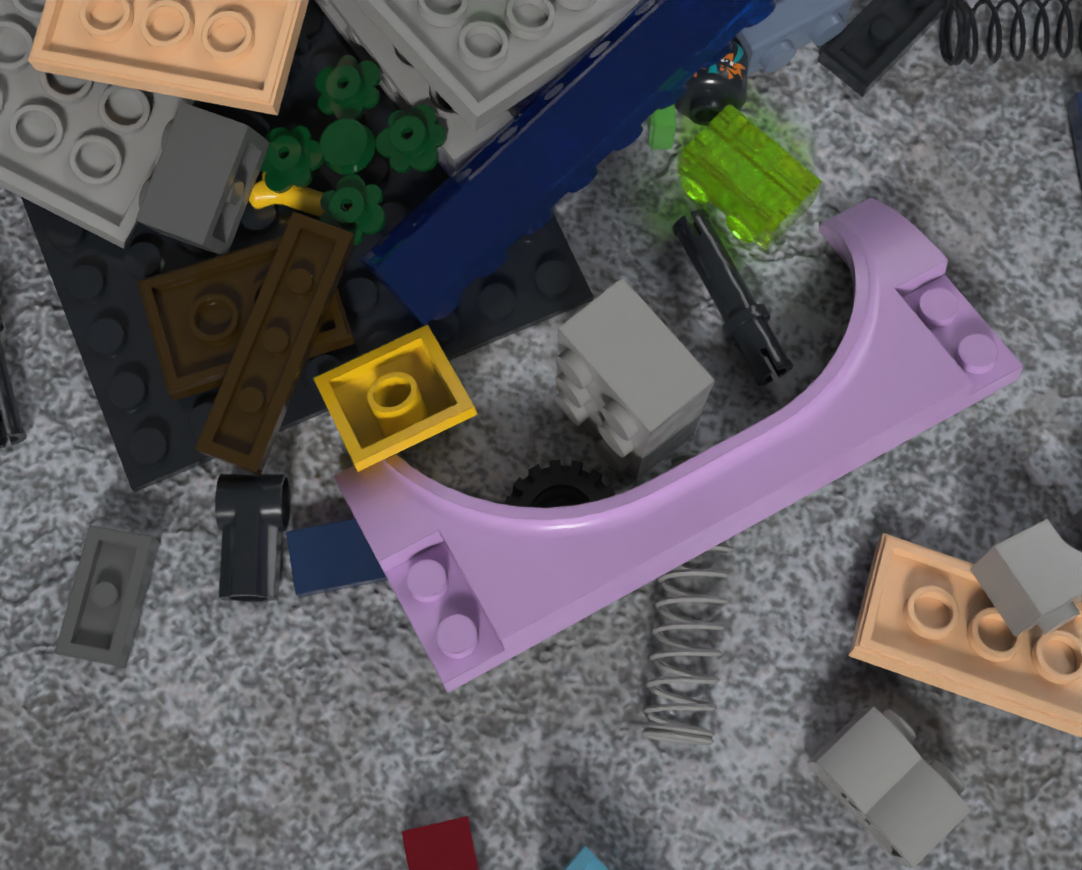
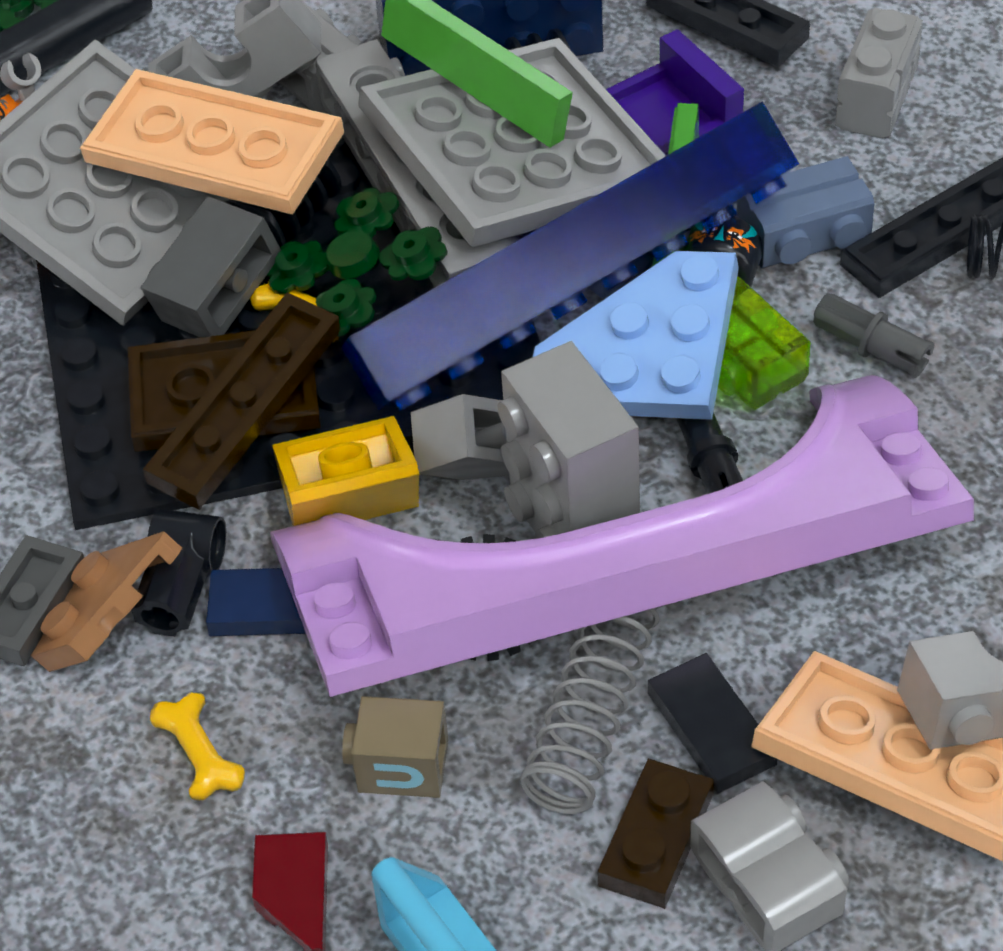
camera: 15 degrees right, 25 degrees down
none -> medium nougat wing [31,531,182,672]
none -> yellow piece [150,692,245,800]
none -> dark tan brick [342,696,449,798]
none -> light grey slope [411,394,509,480]
none -> light blue plate [533,251,739,420]
none -> dark brown plate [597,758,714,909]
none -> black tile [648,653,778,794]
none -> dark grey axle [813,294,934,378]

